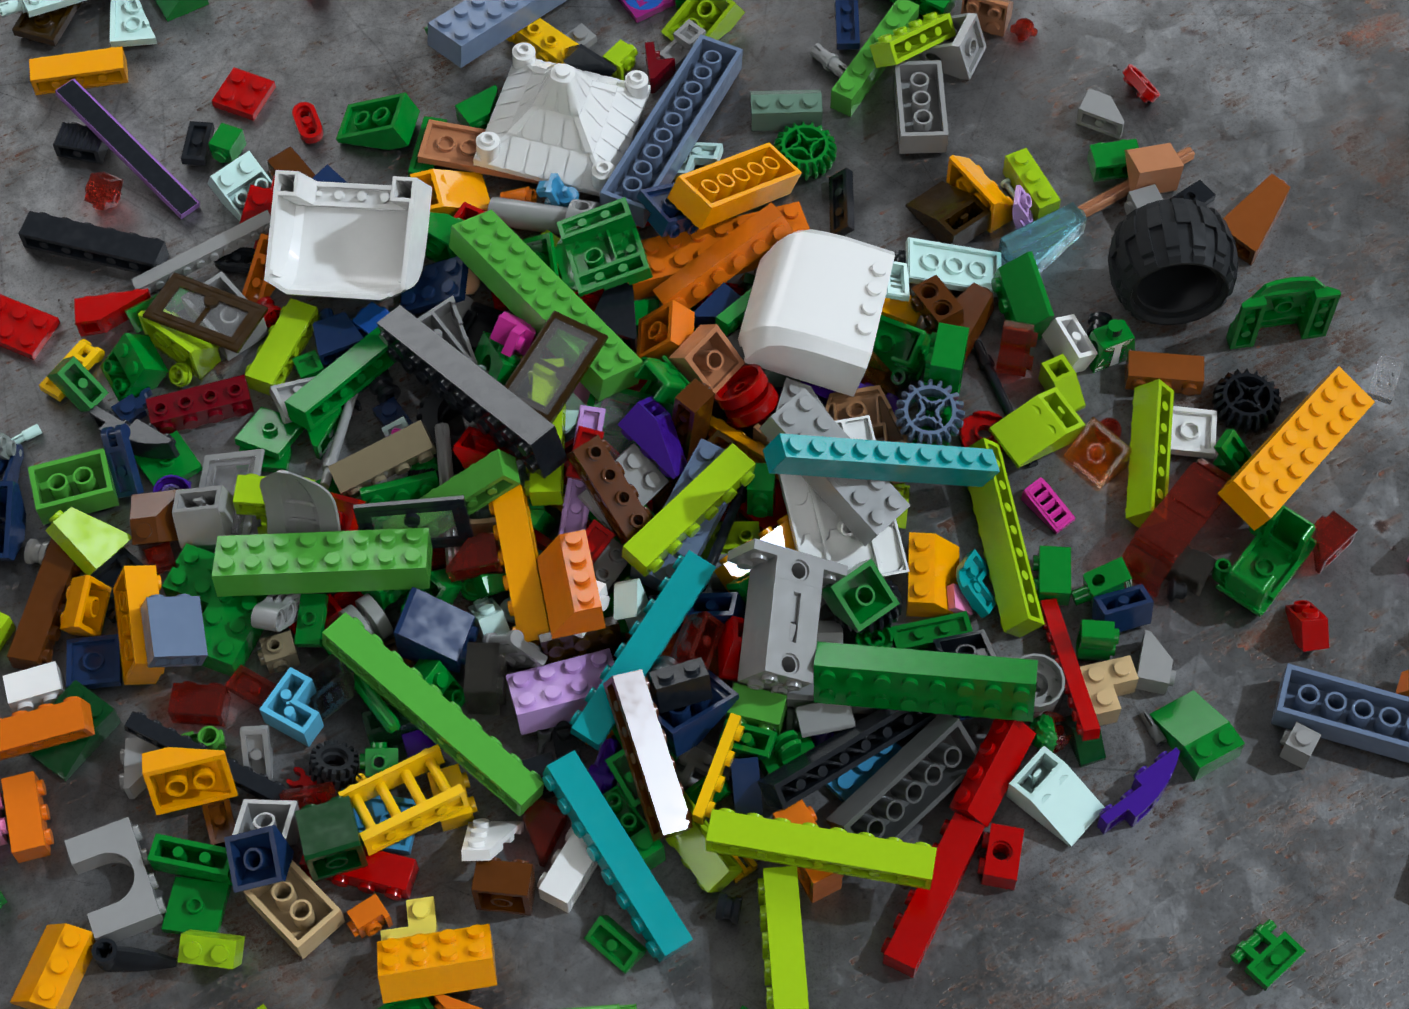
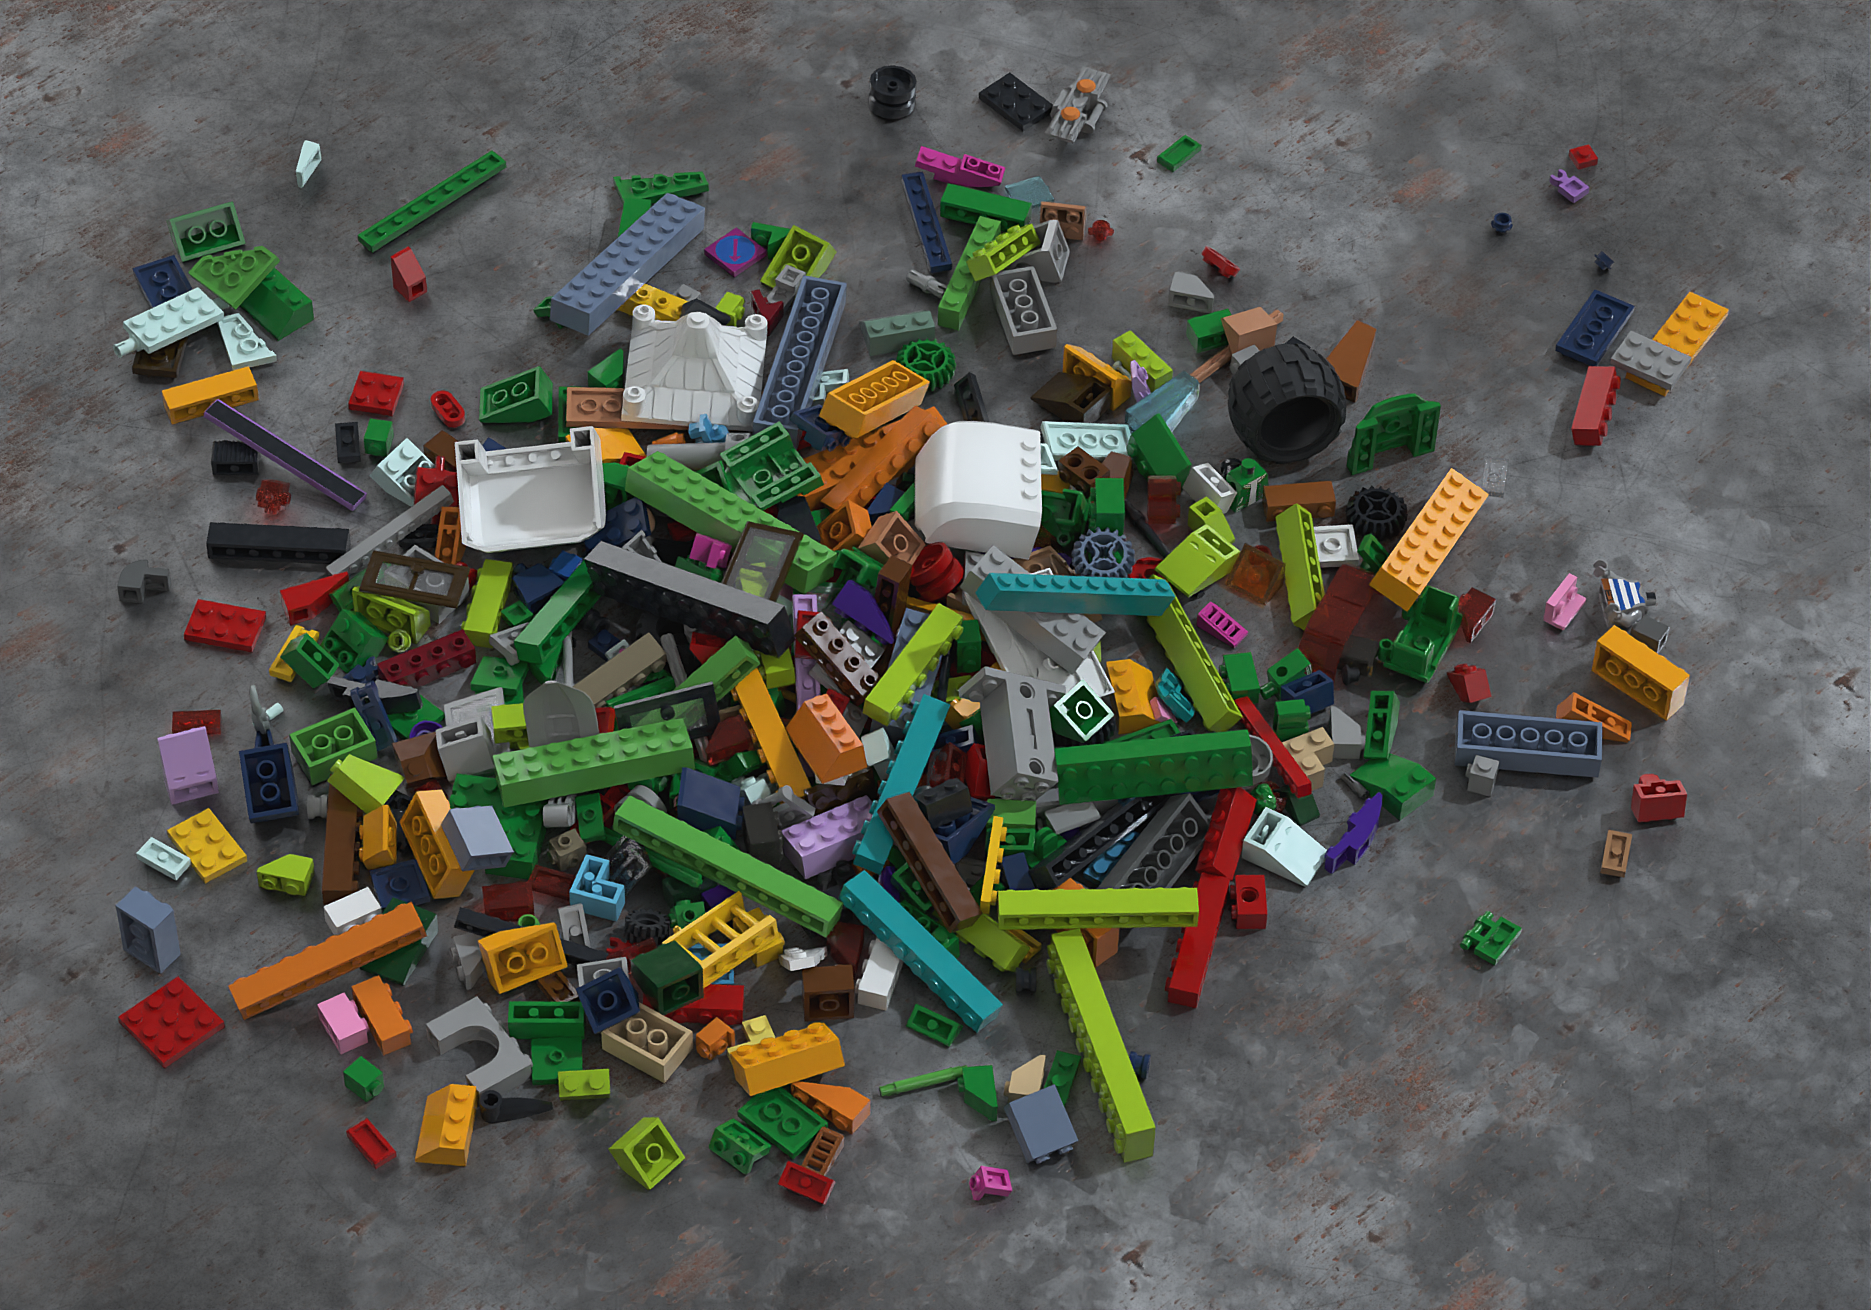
camera: 15 degrees left, 10 degrees down
none -> green slope [1364,691,1400,759]

